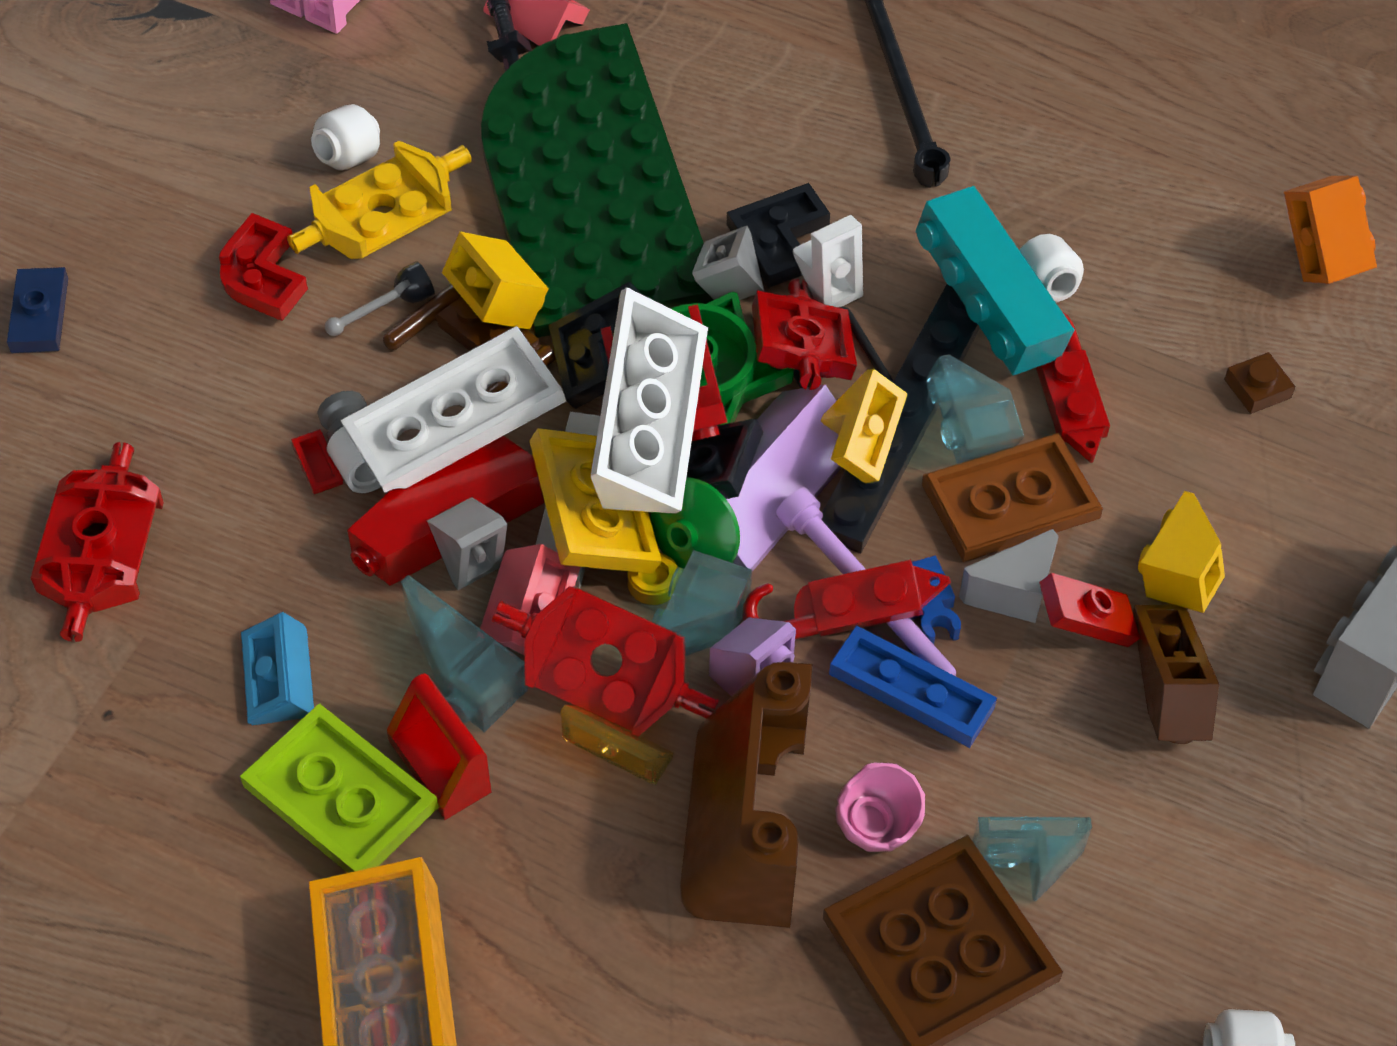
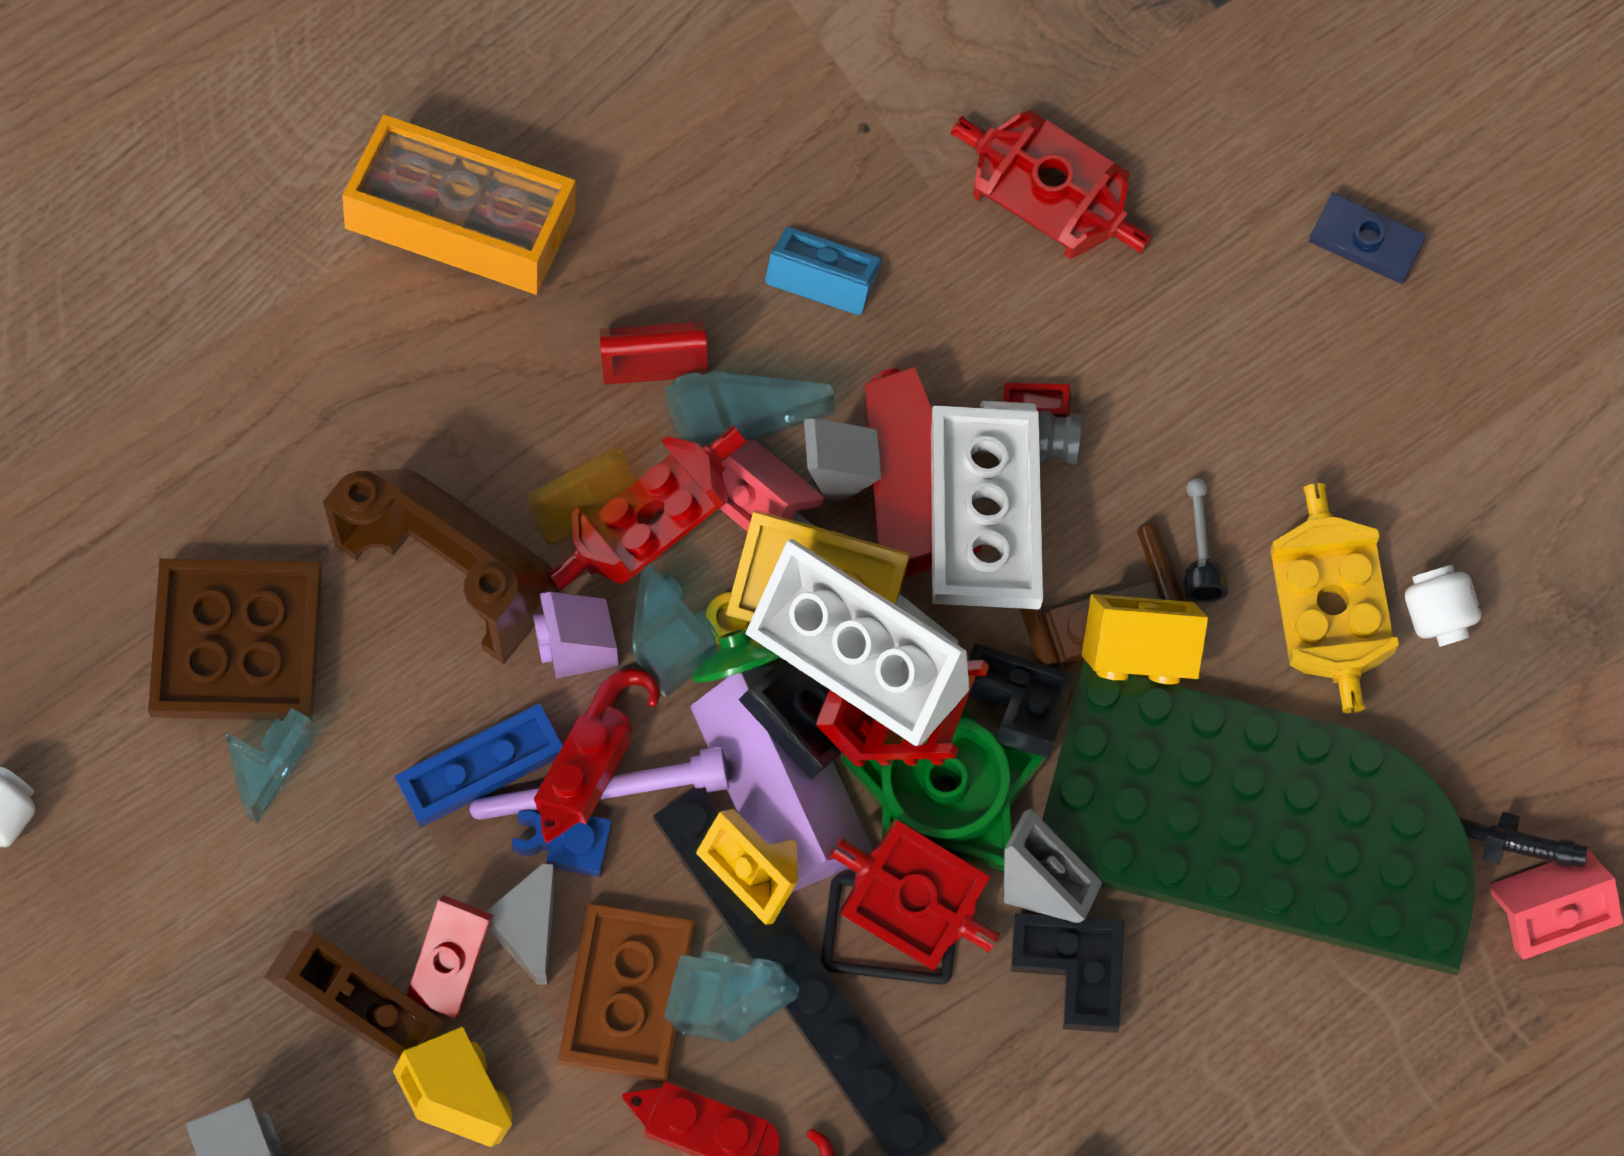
camera: 120 degrees right, 15 degrees up
red plate [219,213,308,321] -> none
lime plate [240,703,439,873] -> none
white slope [793,215,863,307] -> none
bright pink hair [835,762,925,852] -> none
teal brick [915,186,1075,376] -> none

